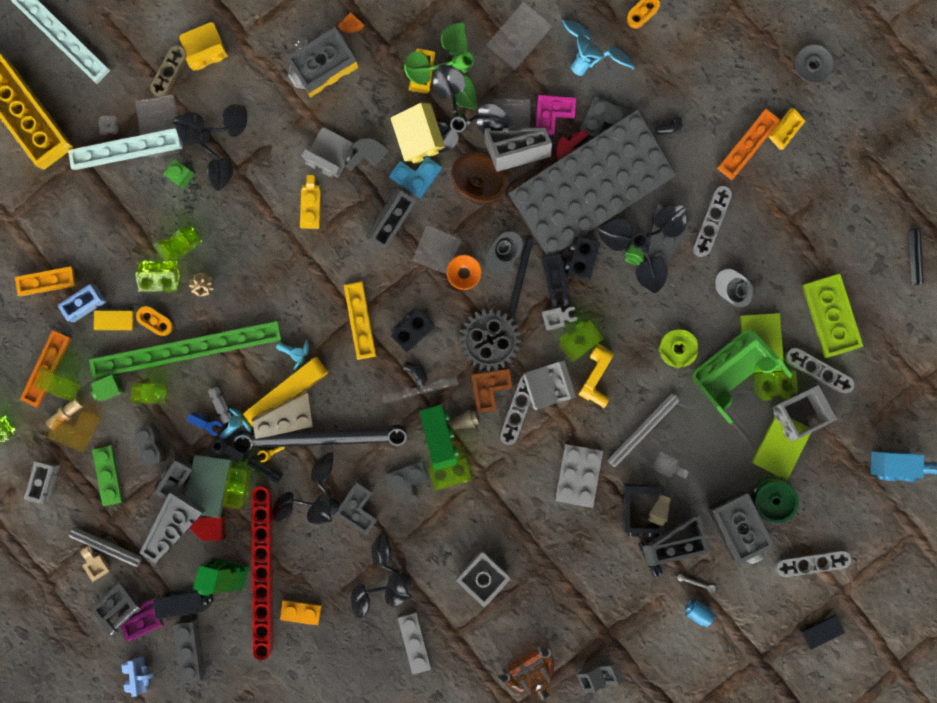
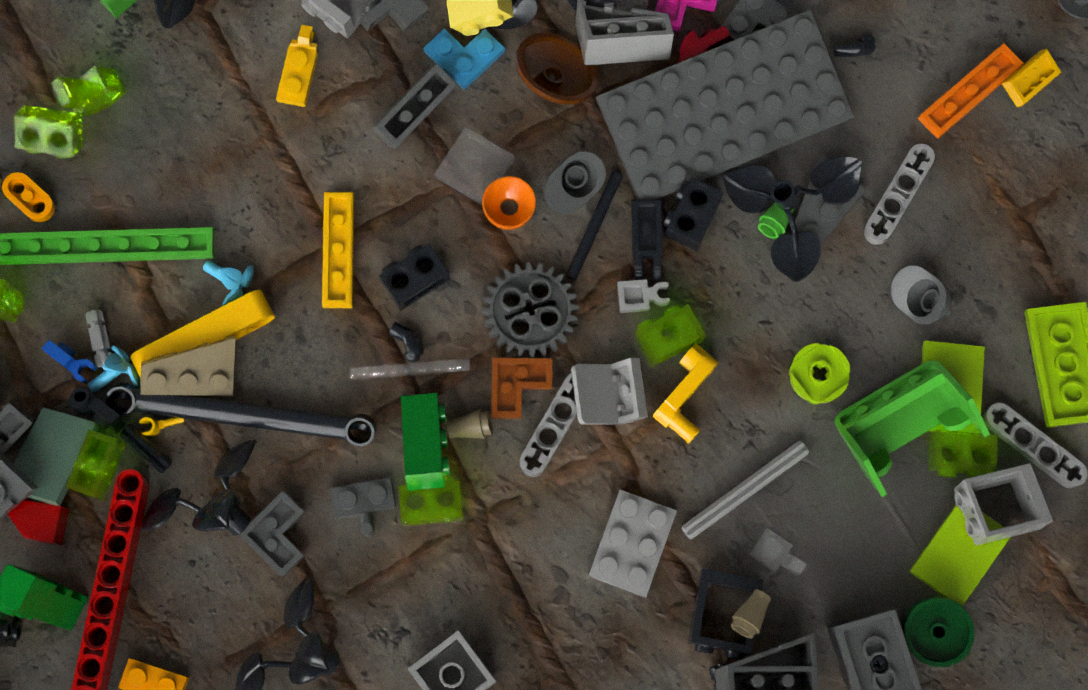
camera: 10 degrees right, 10 degrees down
tan gear [189,273,214,296] -> none

